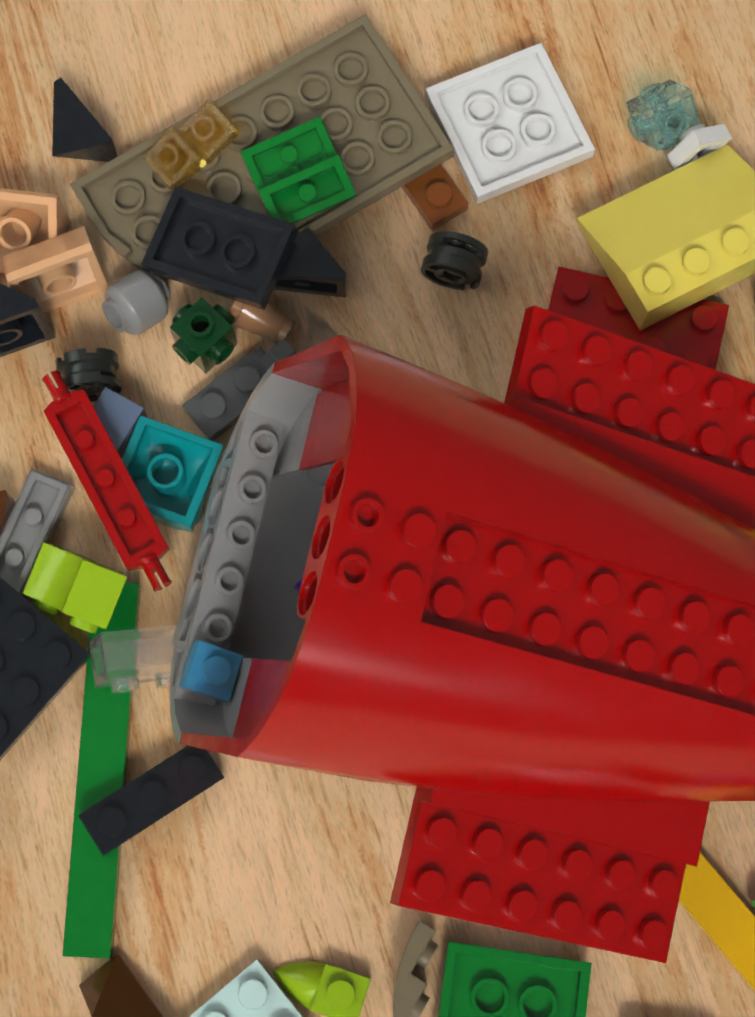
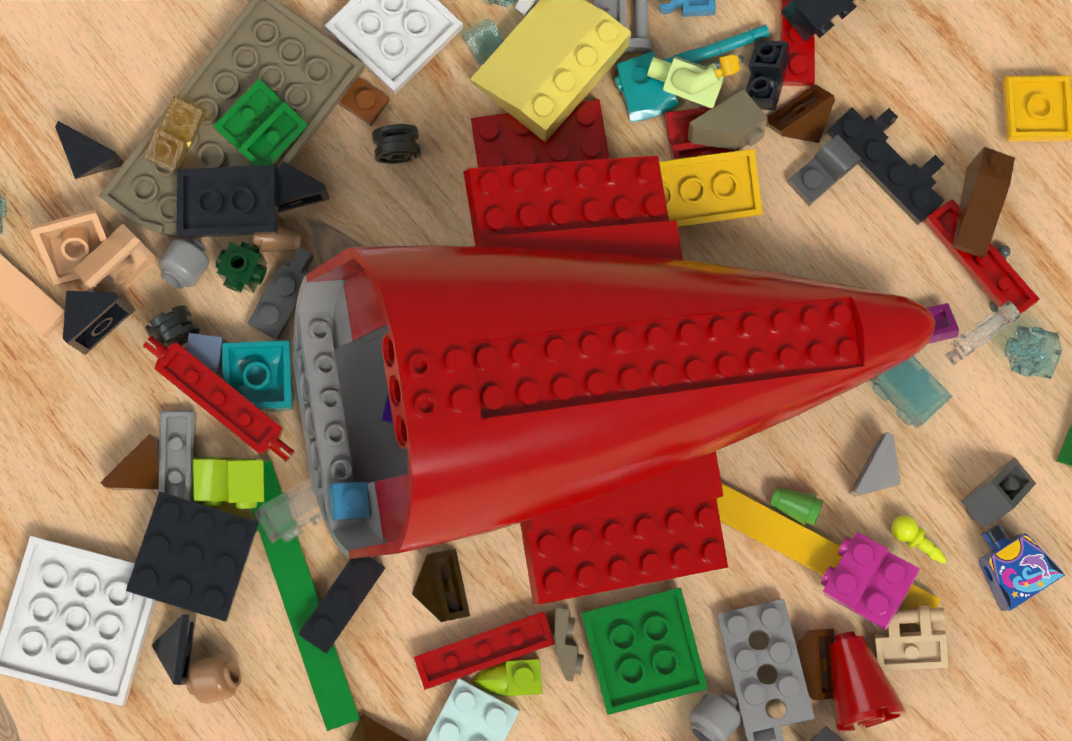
camera: 25 degrees left, 5 degrees up
none -> dark brown slope [412,549,470,622]
none -> red plate [414,611,555,690]
none -> clear light blue slope [461,19,504,66]

